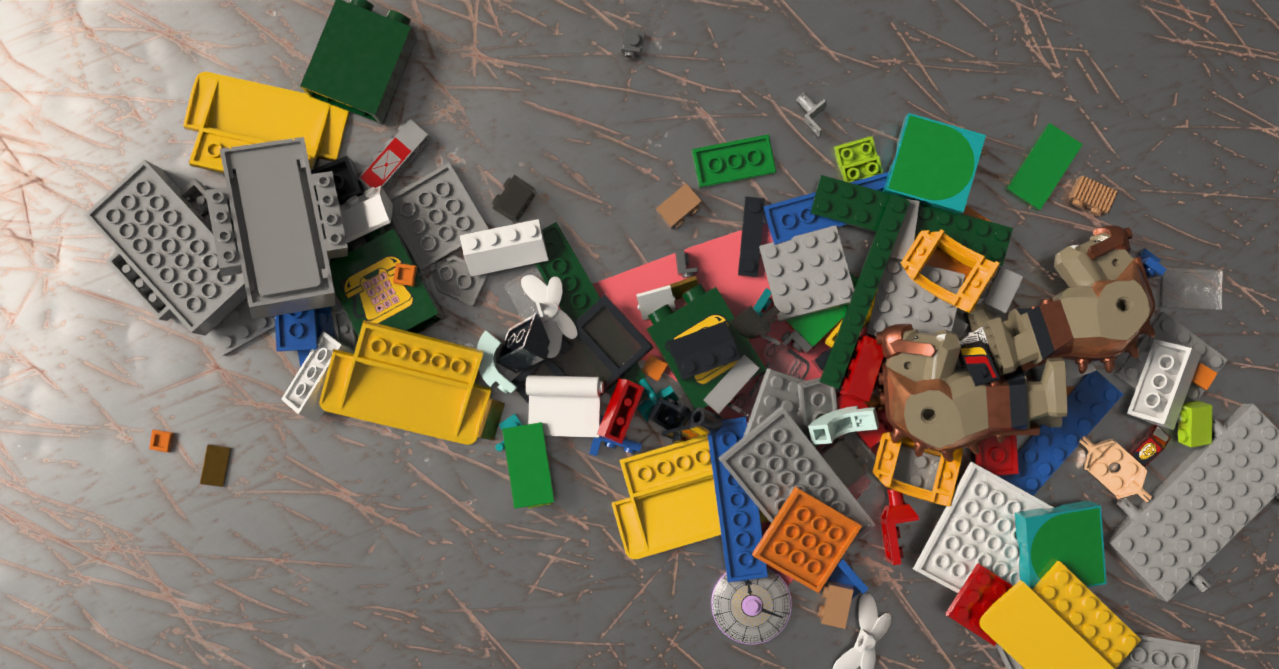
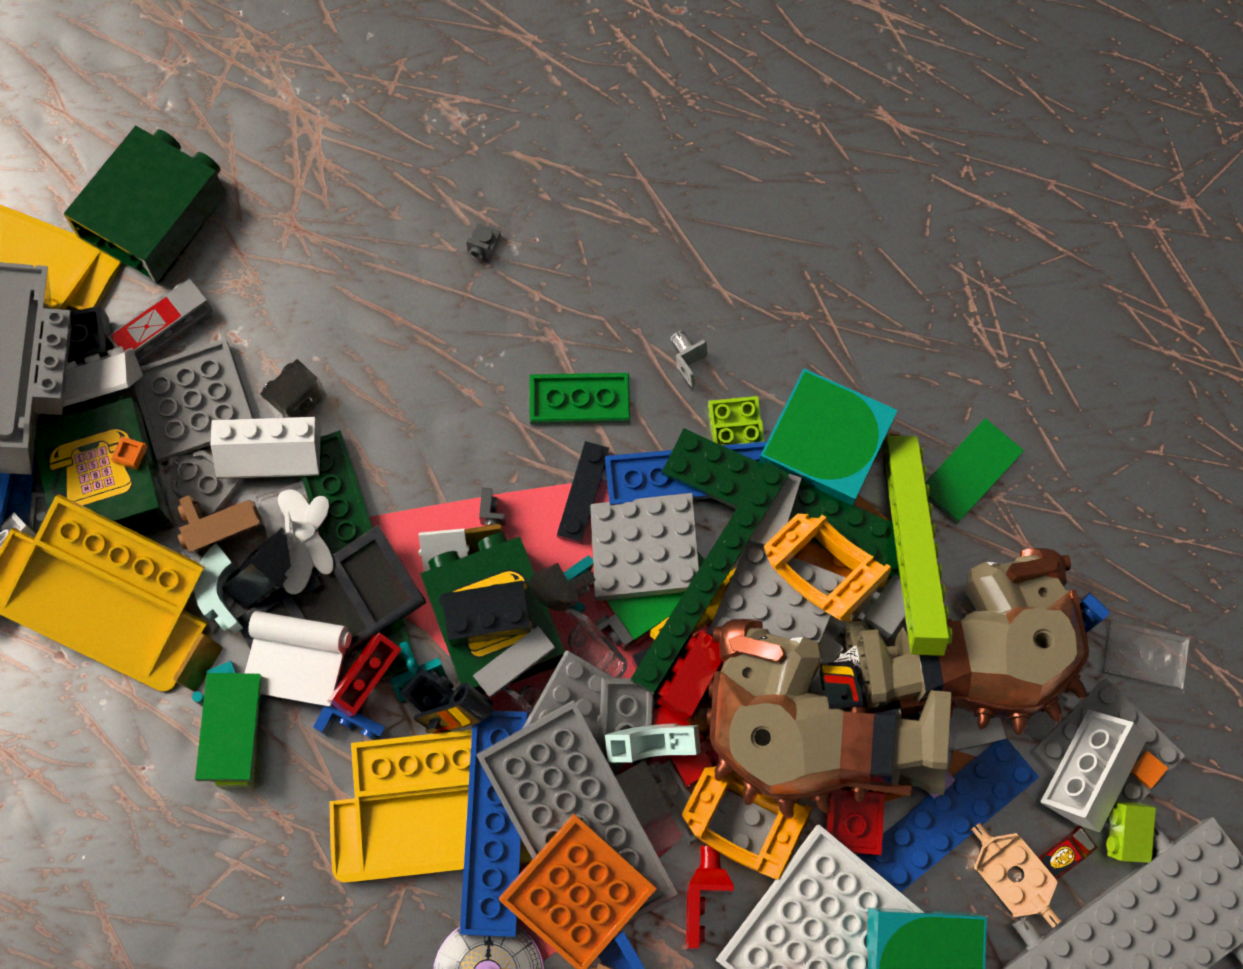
camera: 10 degrees right, 15 degrees down
orange tile [642,355,667,381] -> none
medium nougat brick [656,183,702,229] -> none
medium nougat brick [1068,176,1118,217] -> none
none -> medium nougat brick [178,495,264,553]
none -> lime brick [883,435,952,656]

